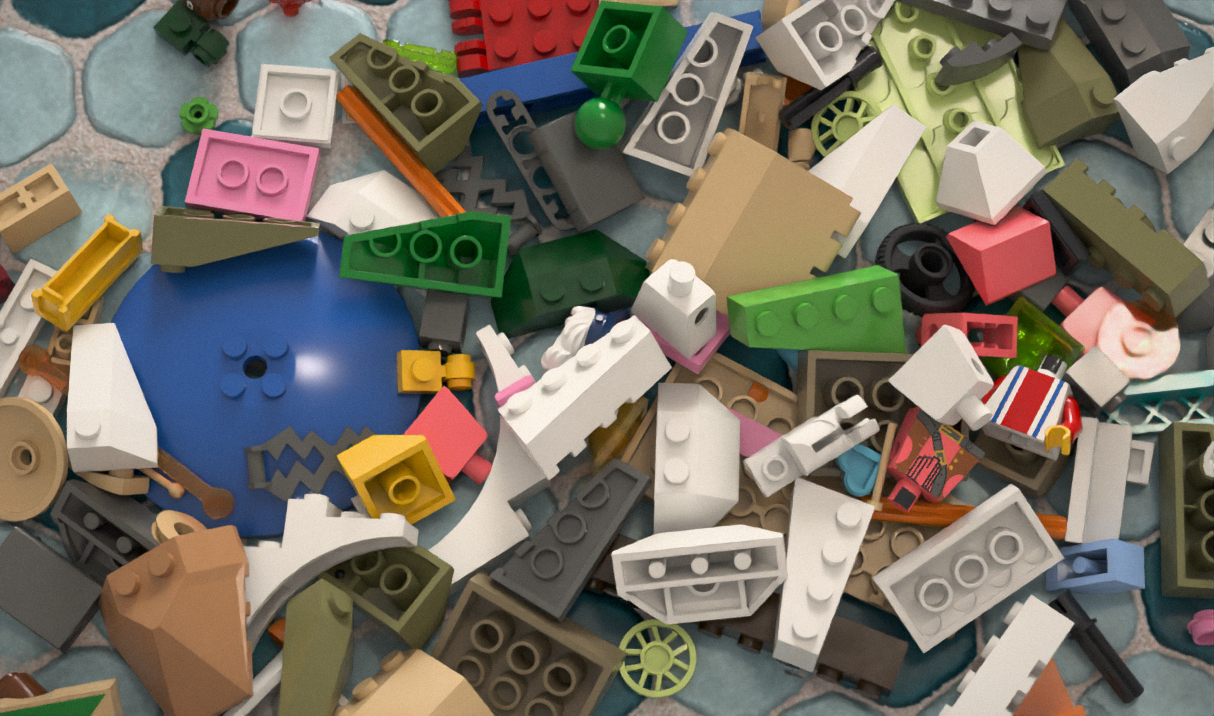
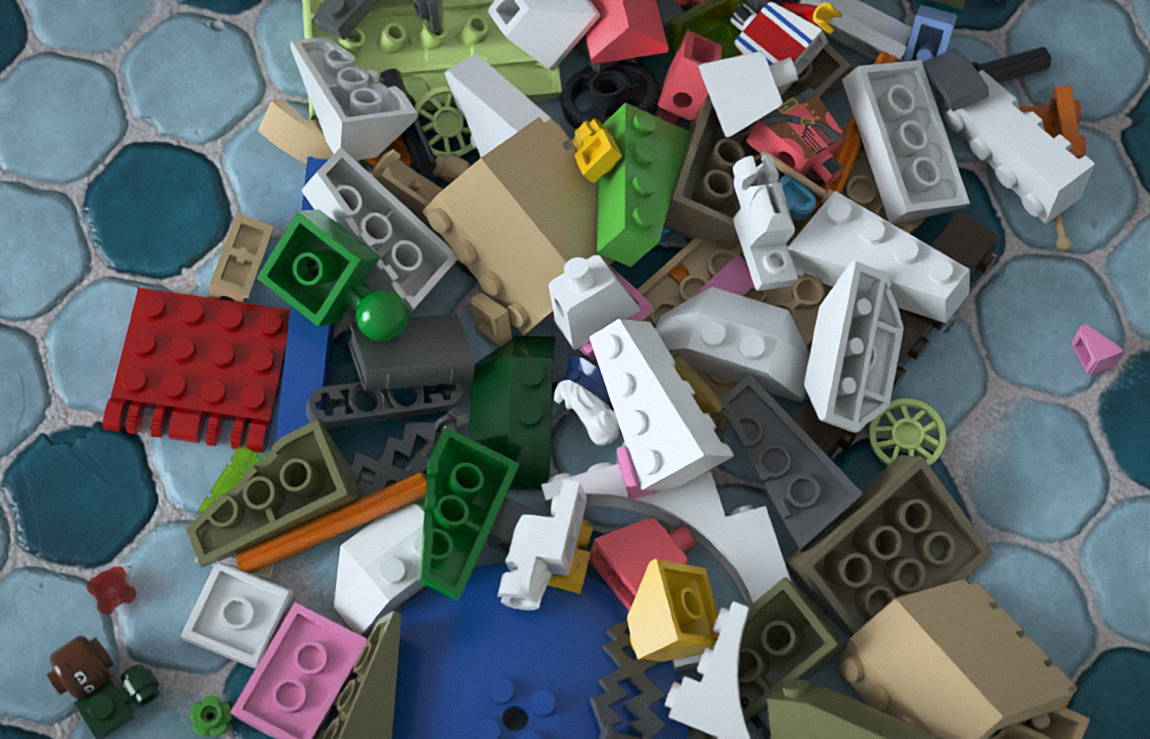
camera: 75 degrees left, 5 degrees down
none -> tan tile [471,292,512,346]
none -> white plate [498,479,587,610]
none -> yellow plate [571,118,622,184]
none -> dark grey slope [922,49,989,112]

